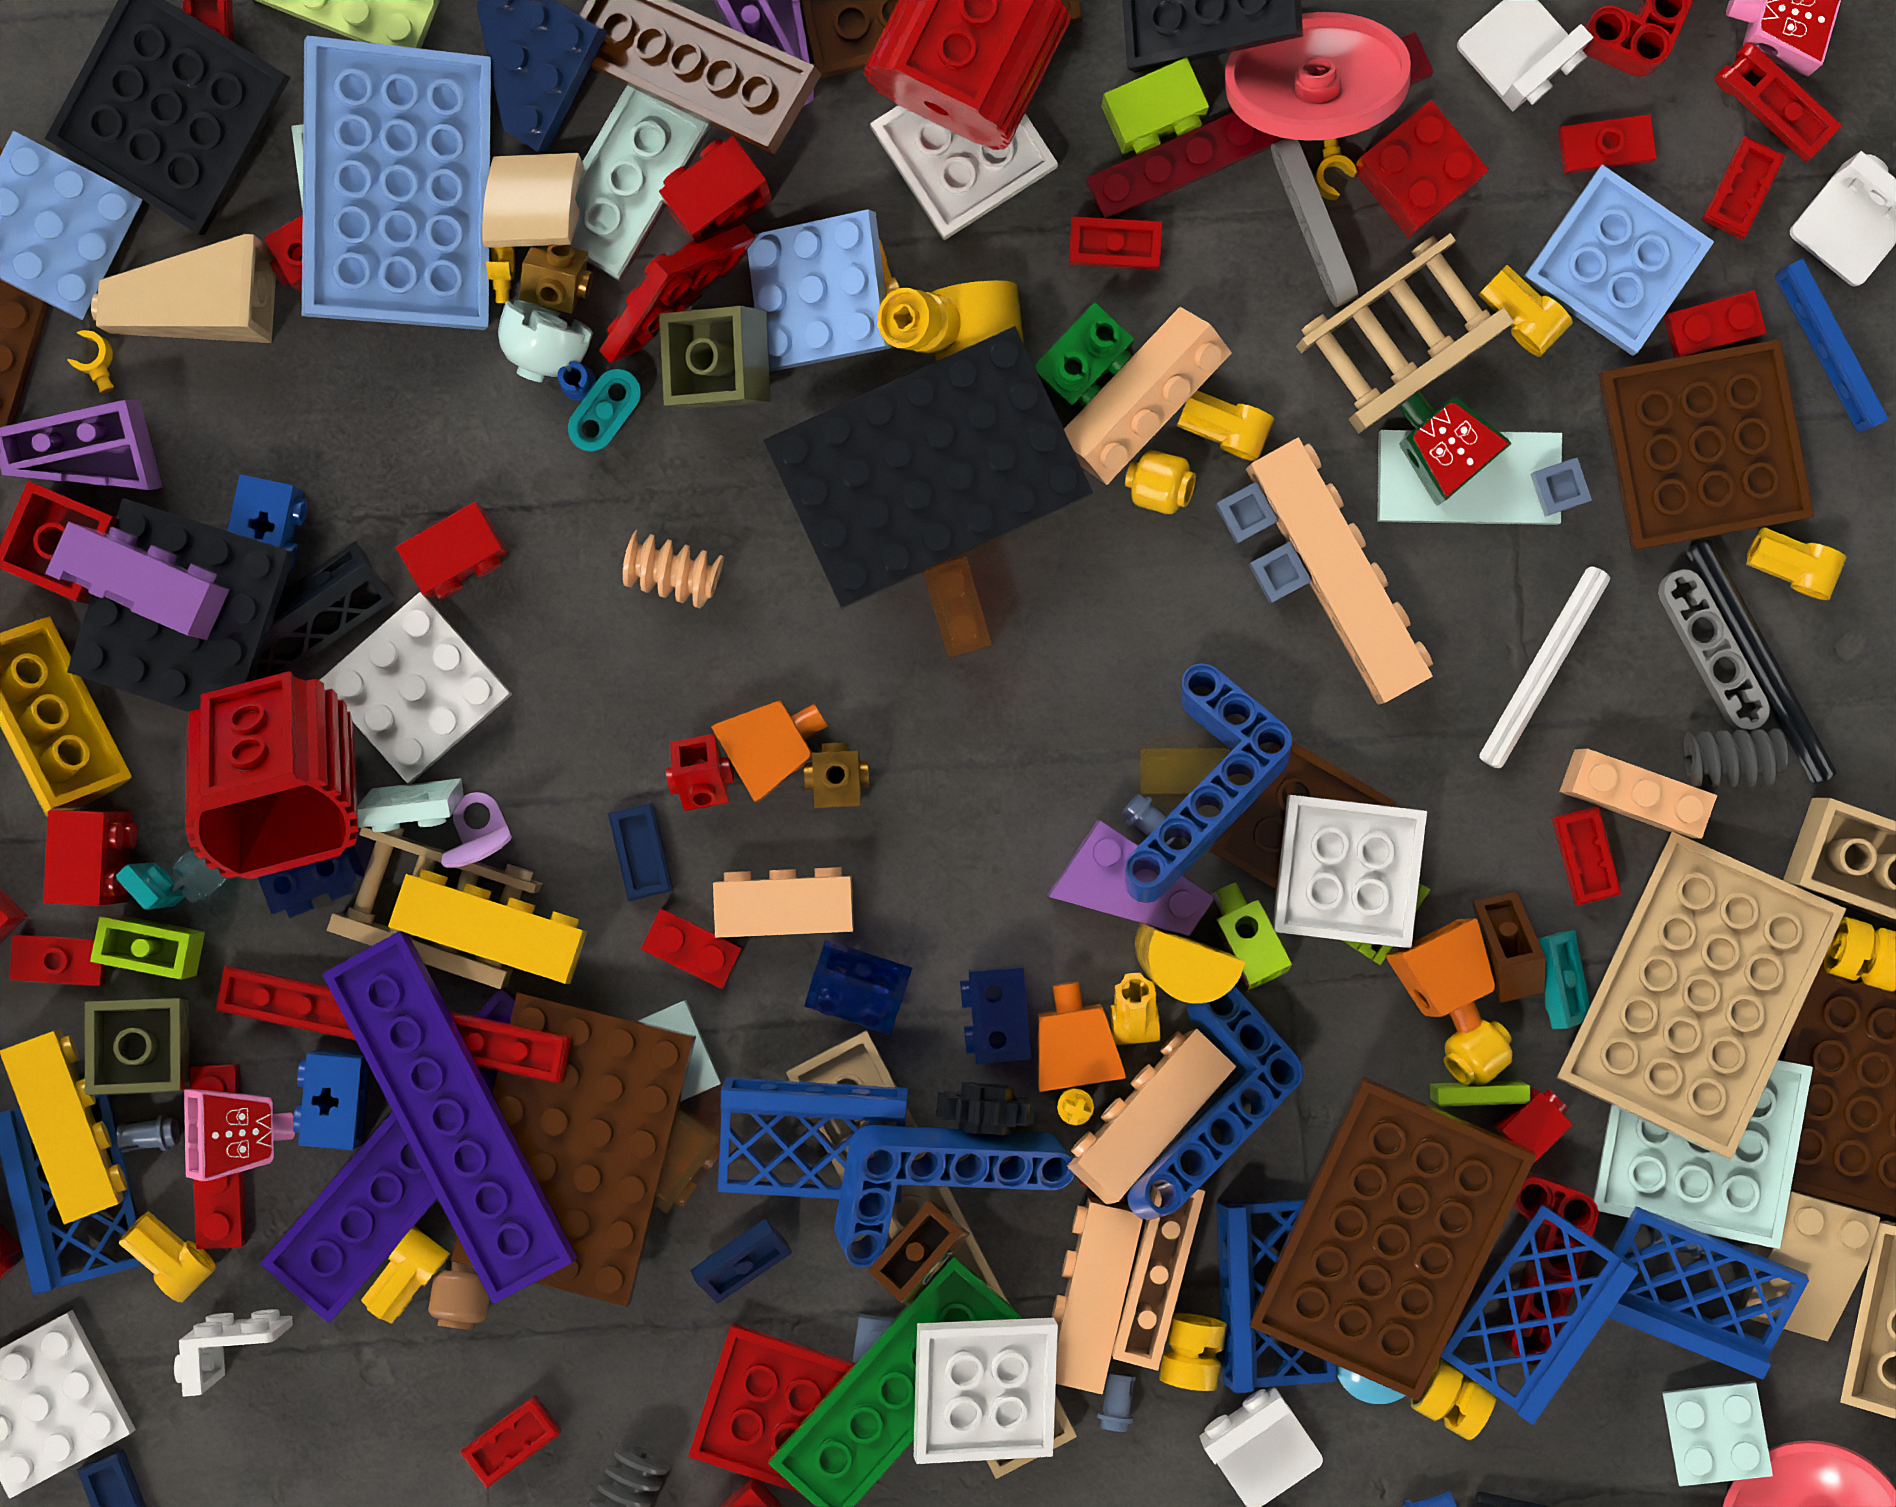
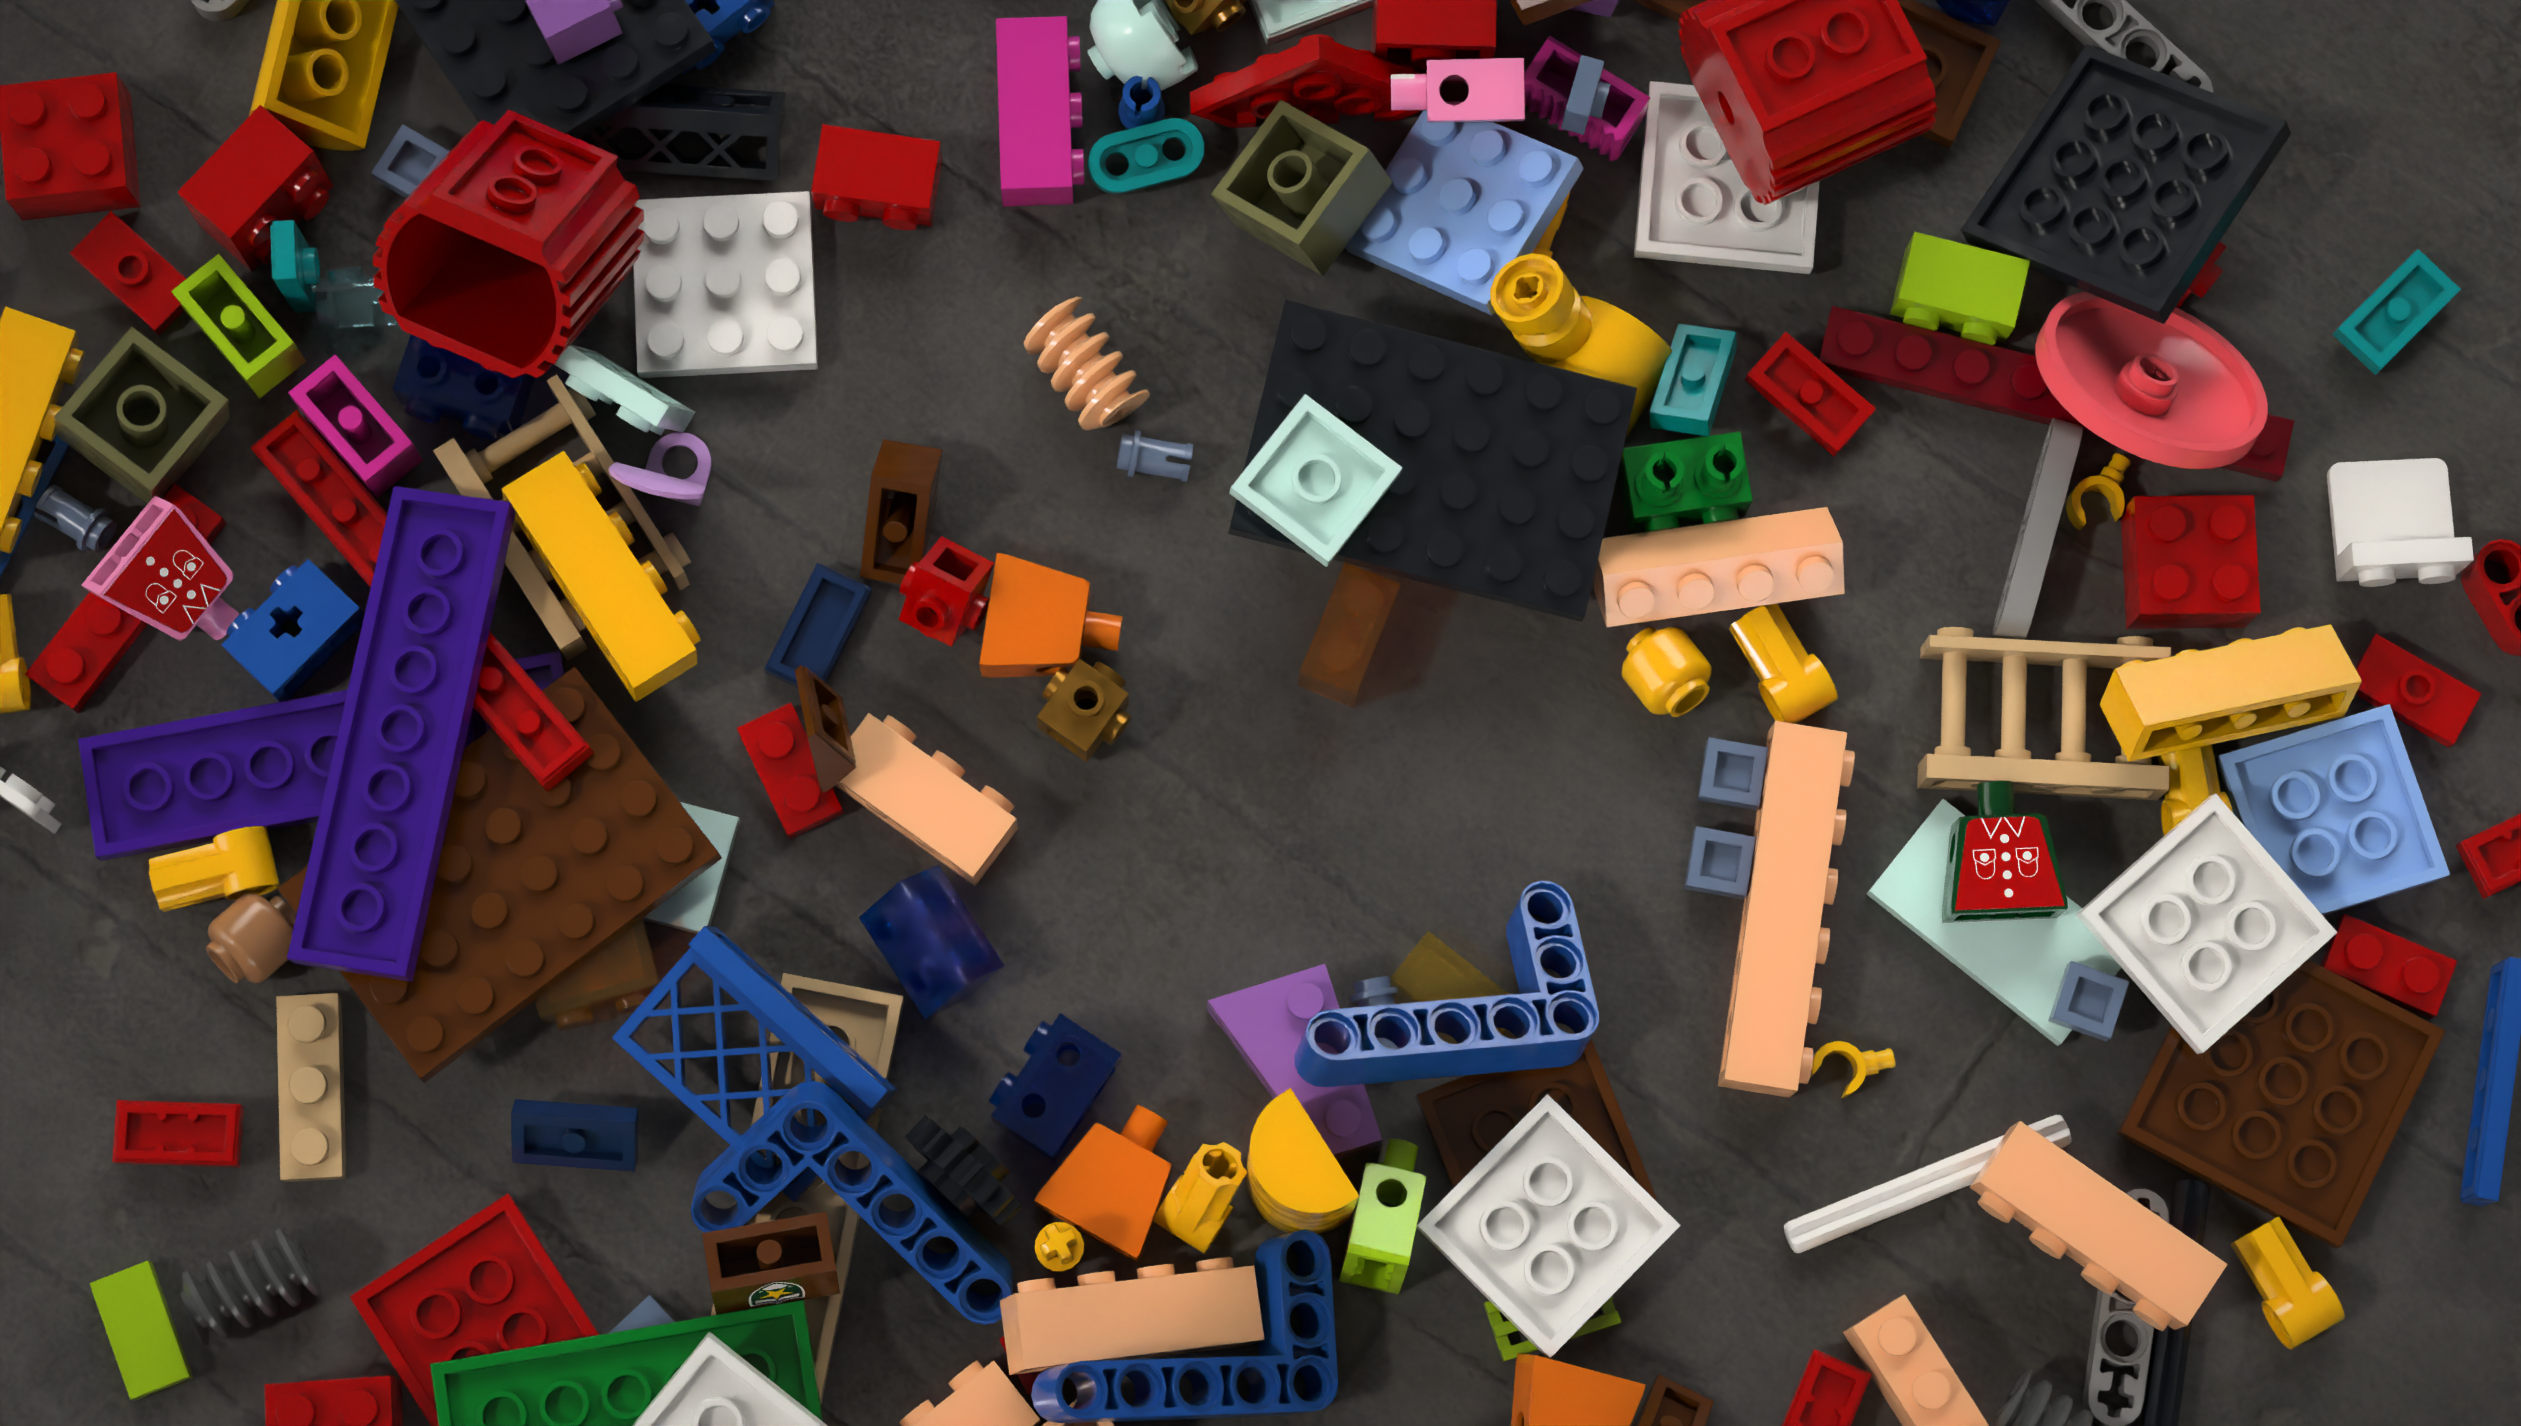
camera: 35 degrees right, 10 degrees down
none -> tan plate [276,993,346,1182]
none -> dark pink brick [288,354,423,498]
none -> sand blue plate [371,124,450,198]
none -> reddish brown slope [795,665,856,792]
none -> reddish brown slope [860,439,943,584]
none -> dark pink brick [996,16,1085,207]
none -> sand blue pin [1116,429,1193,482]
none -> light aqua plate [1229,394,1402,567]
none -> bright pink torso [1391,58,1525,123]
none -> dark pink brick [1524,36,1651,162]
none -> sand blue plate [1561,55,1611,135]
none -> teal plate [1649,323,1737,437]
none -> yellow piece [1810,1041,1896,1098]
none -> light nougat brick [1969,1121,2228,1331]
none -> white plate [2076,794,2338,1054]
none -> yellow brick [2099,624,2362,762]

